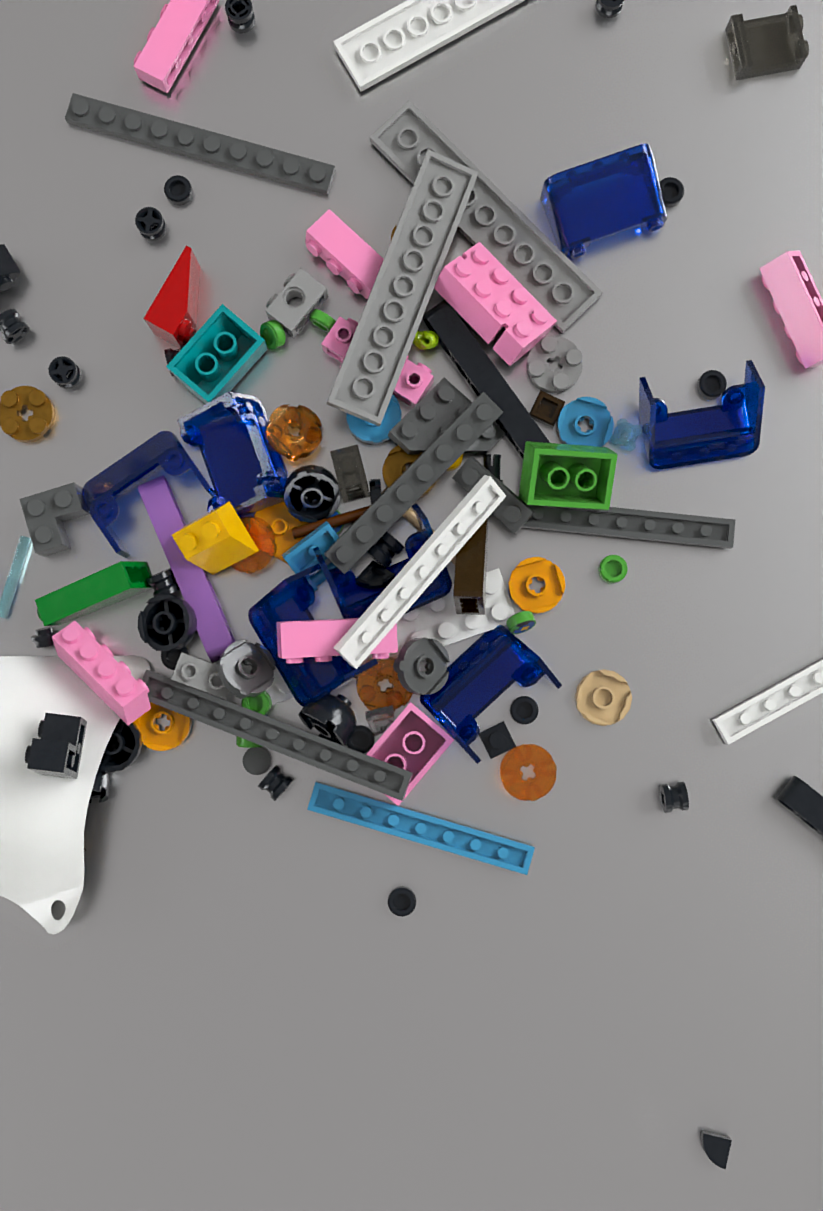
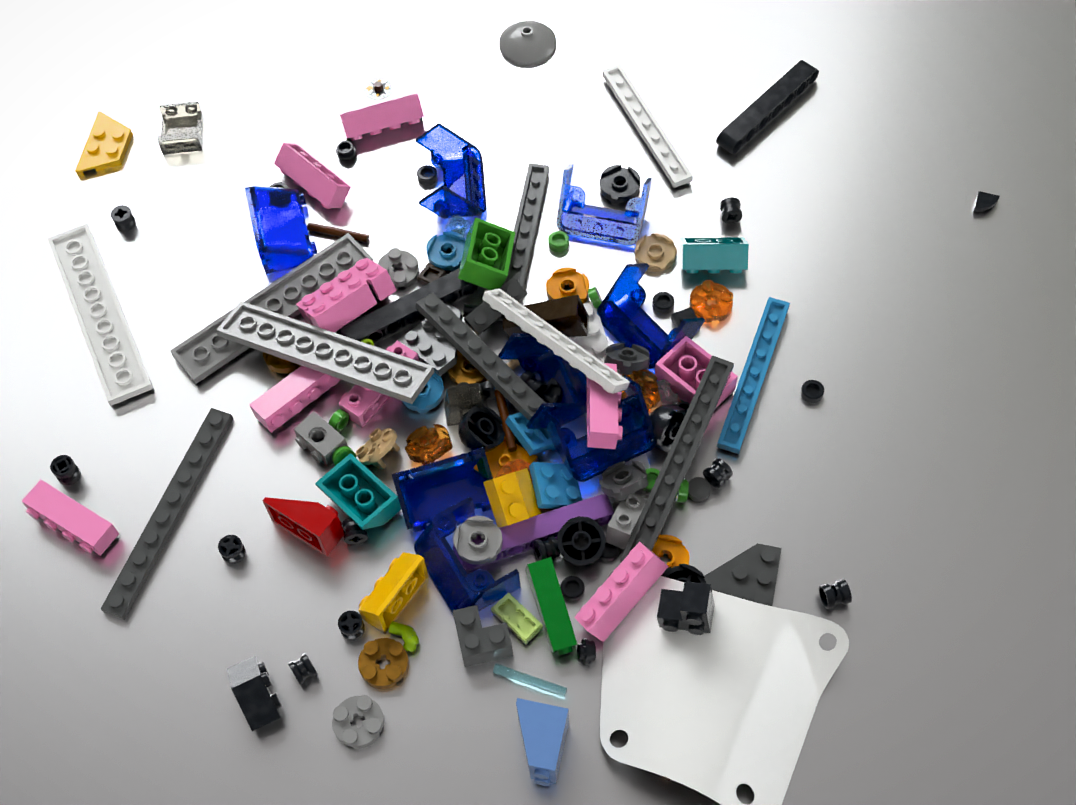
camera: 85 degrees left, 25 degrees down
black tile [164,175,193,206] -> none
none -> bright pink brick [273,142,351,209]
none -> reddish brown bar [307,222,369,243]
none -> black plate [335,141,356,160]
none -> tan plate [355,428,400,470]
none -> yellow slope [358,552,429,634]
none -> lime arm [389,621,419,652]
none -> light grey plate [453,516,503,565]
none -> yellowish green plate [491,592,543,645]
none -> dark azure plate [529,462,582,509]
none -> clear blue windscreen [556,164,652,245]
none -> black tile [560,576,585,602]
none -> plate [599,165,640,205]
none -> teal slope [680,237,749,273]
none -> dark grey plate [704,543,782,606]
none -> black wheel [819,579,852,609]

